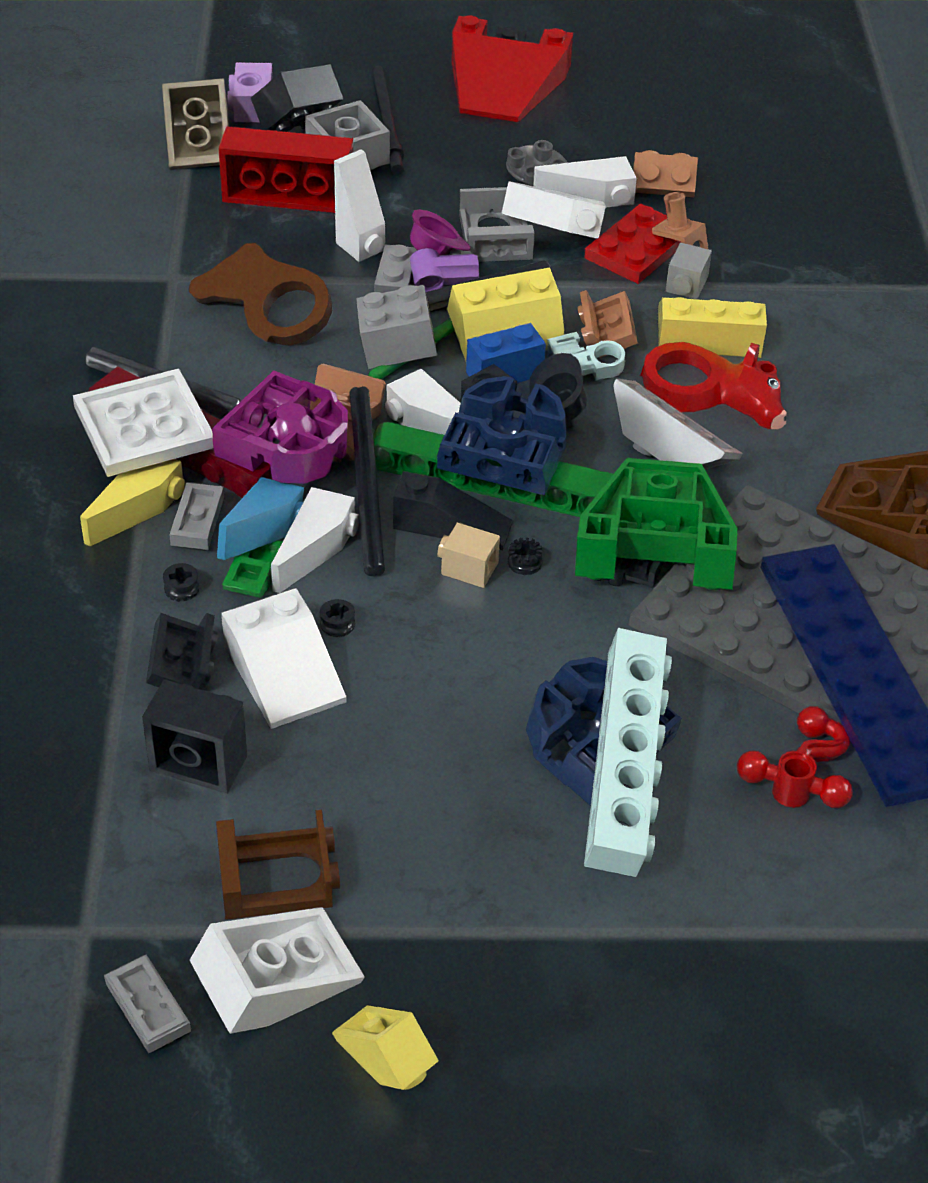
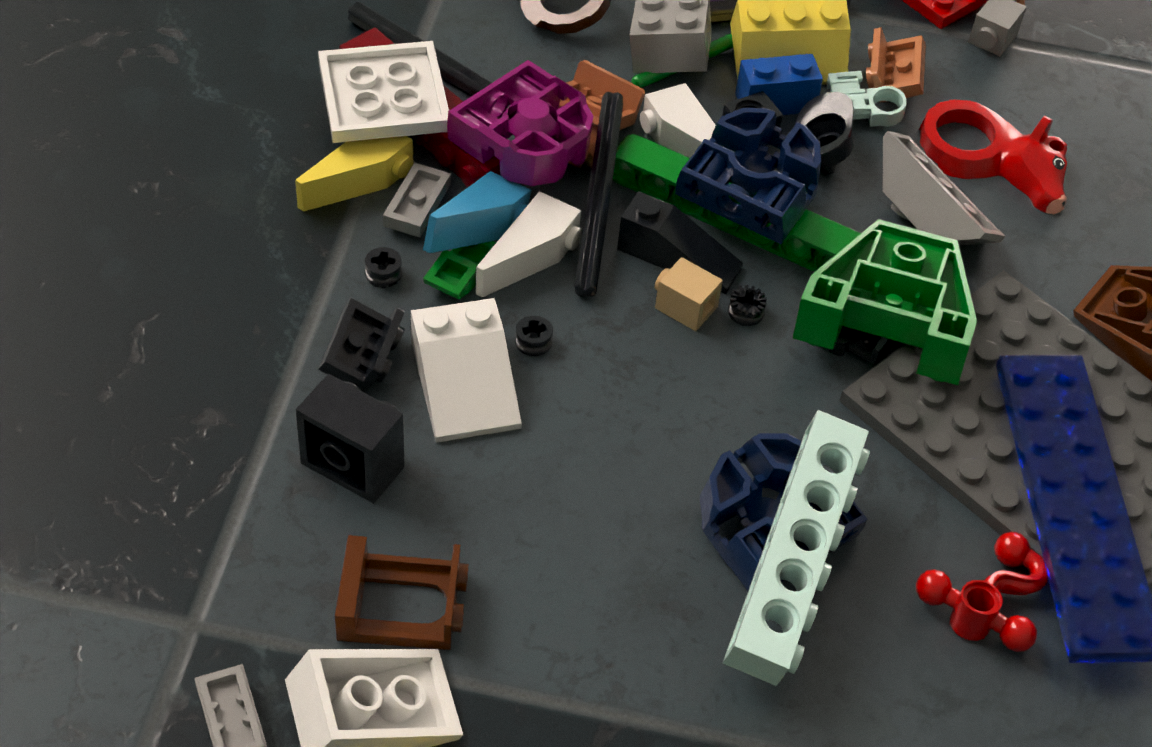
camera: 10 degrees right, 5 degrees up
light yellow slope [658,297,767,358] -> none

